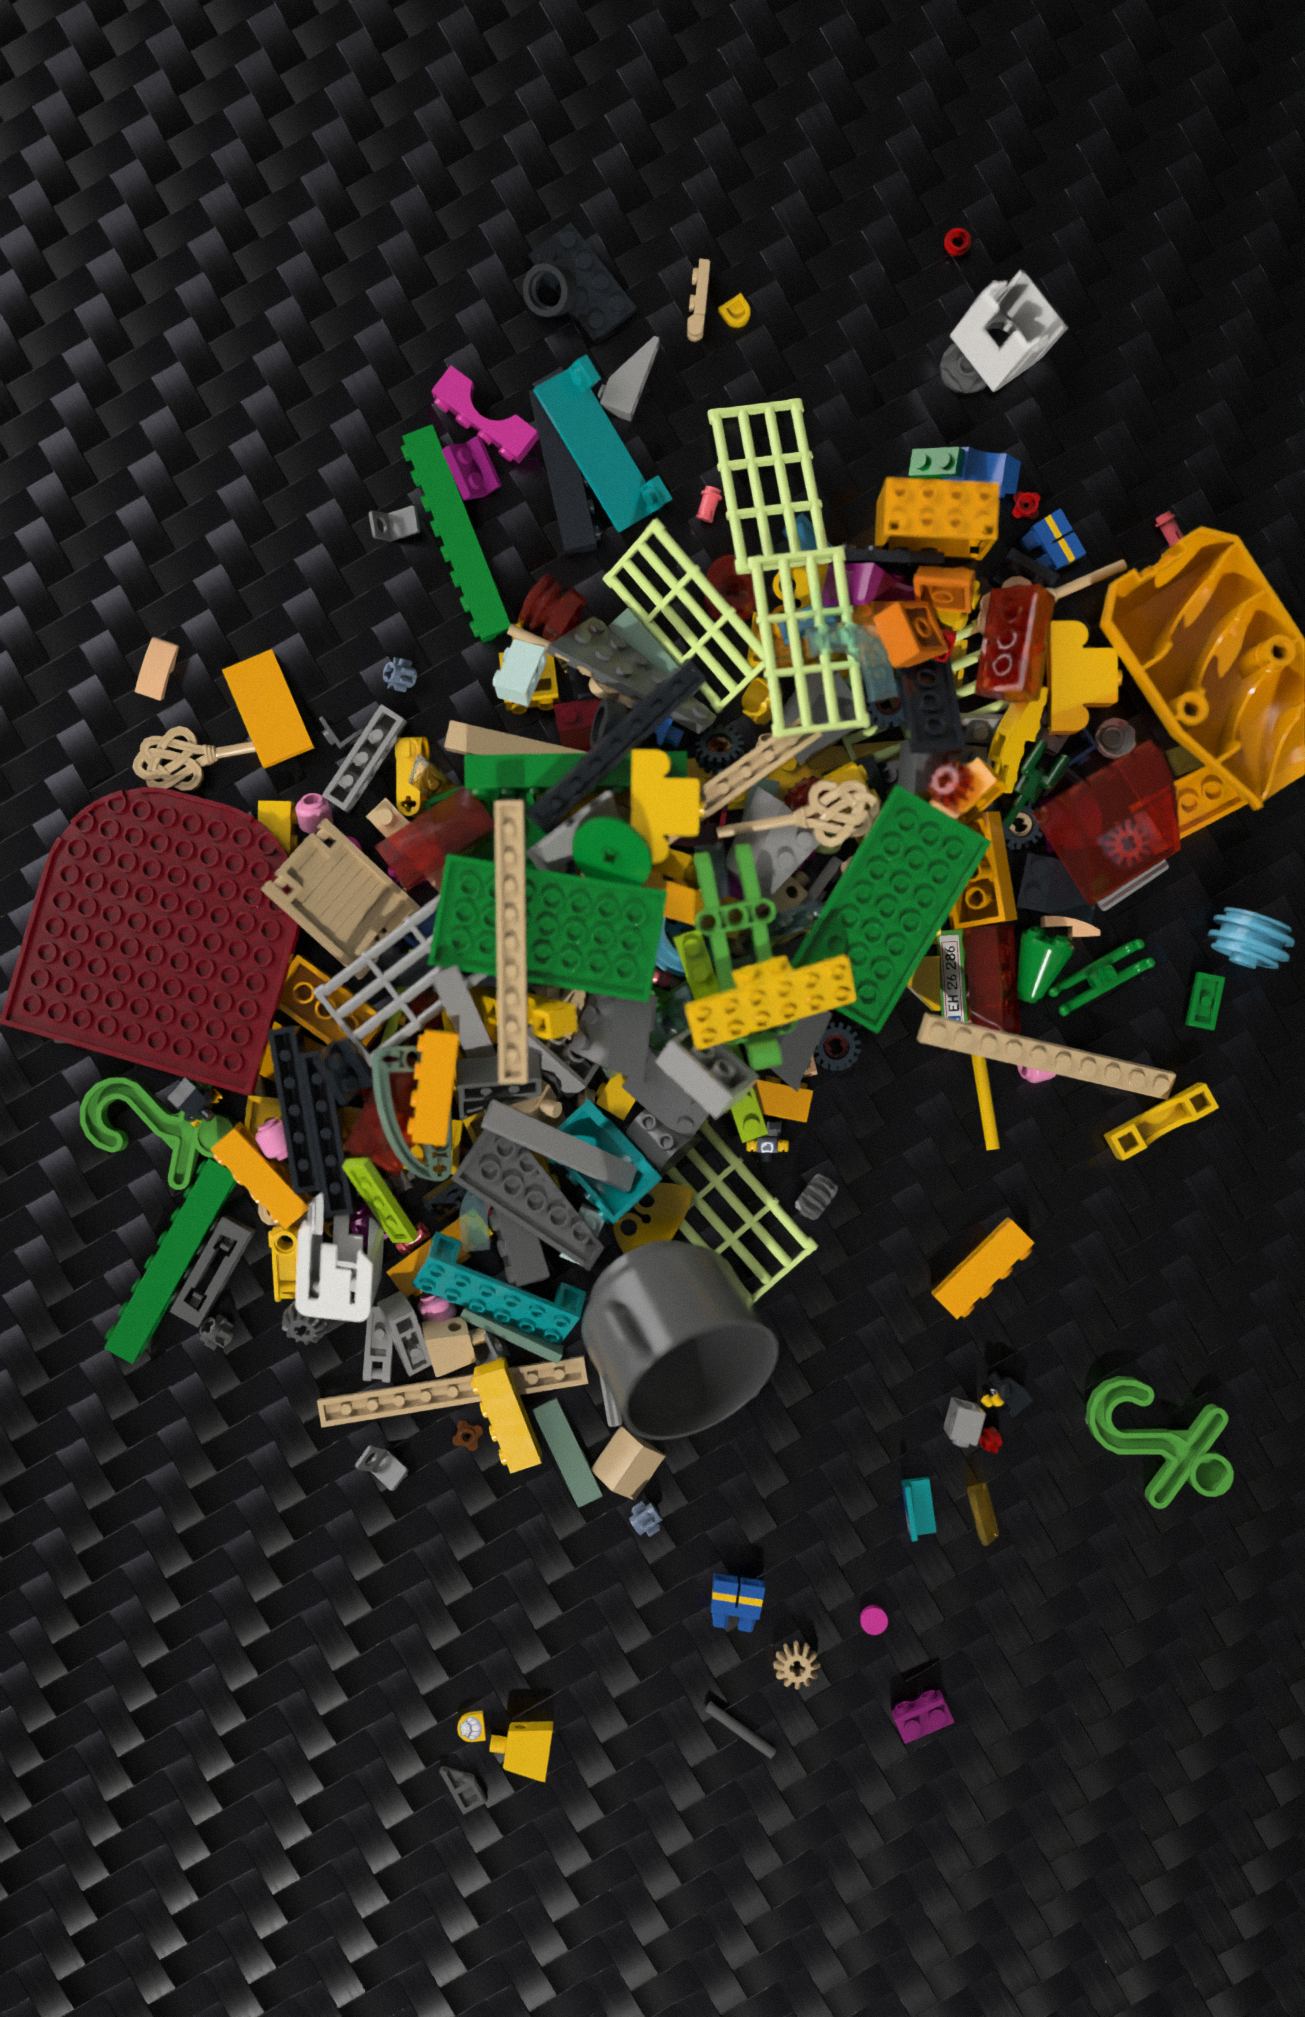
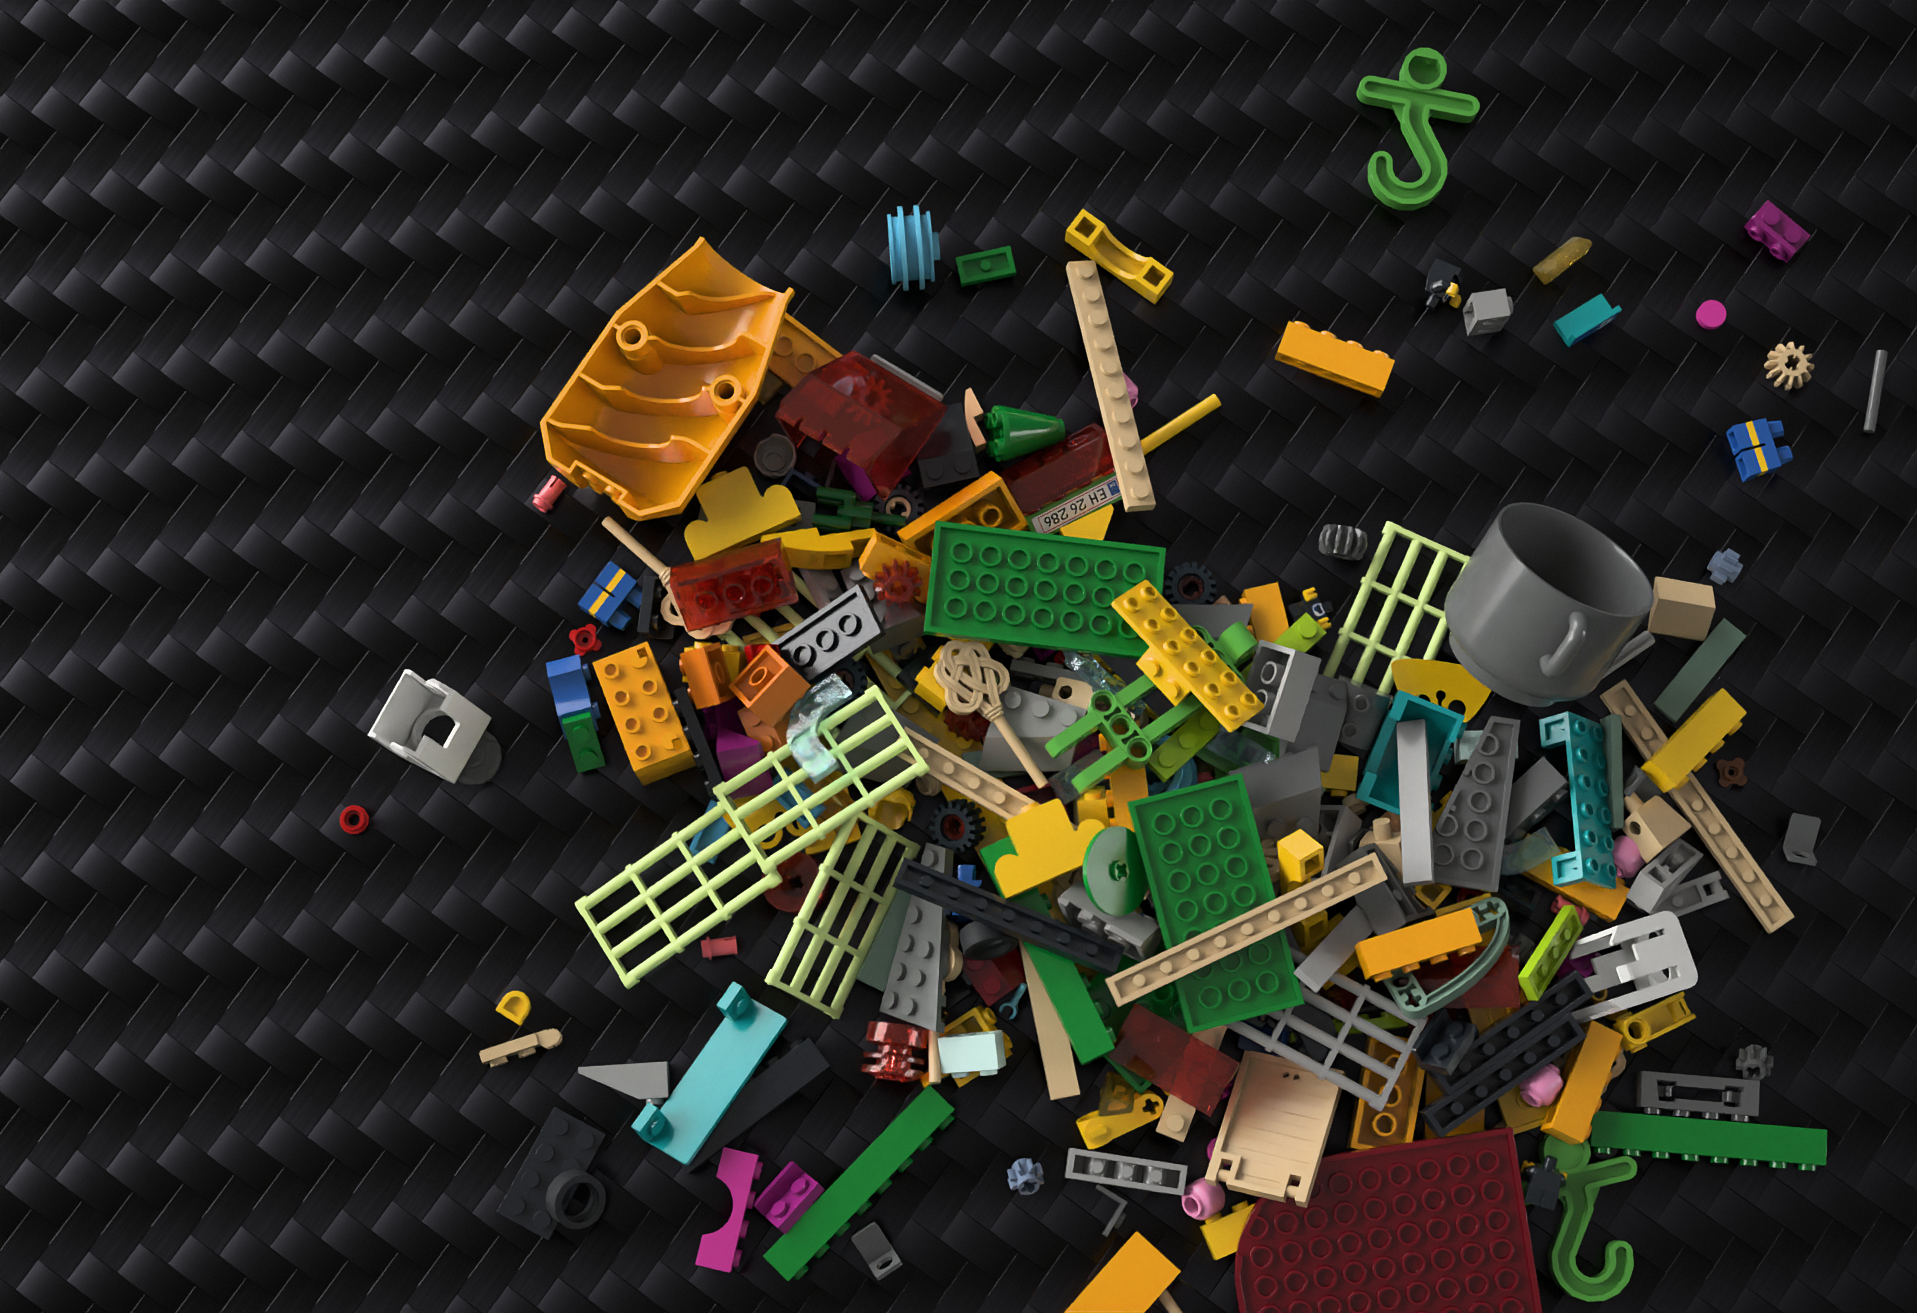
camera: 110 degrees left, 10 degrees down
dark grey gear [282,1301,329,1345] -> none
red plate [979,1426,1002,1453] -> none
green piece [1048,939,1155,1016] -> none
none -> medium azure hand [999,983,1027,1019]

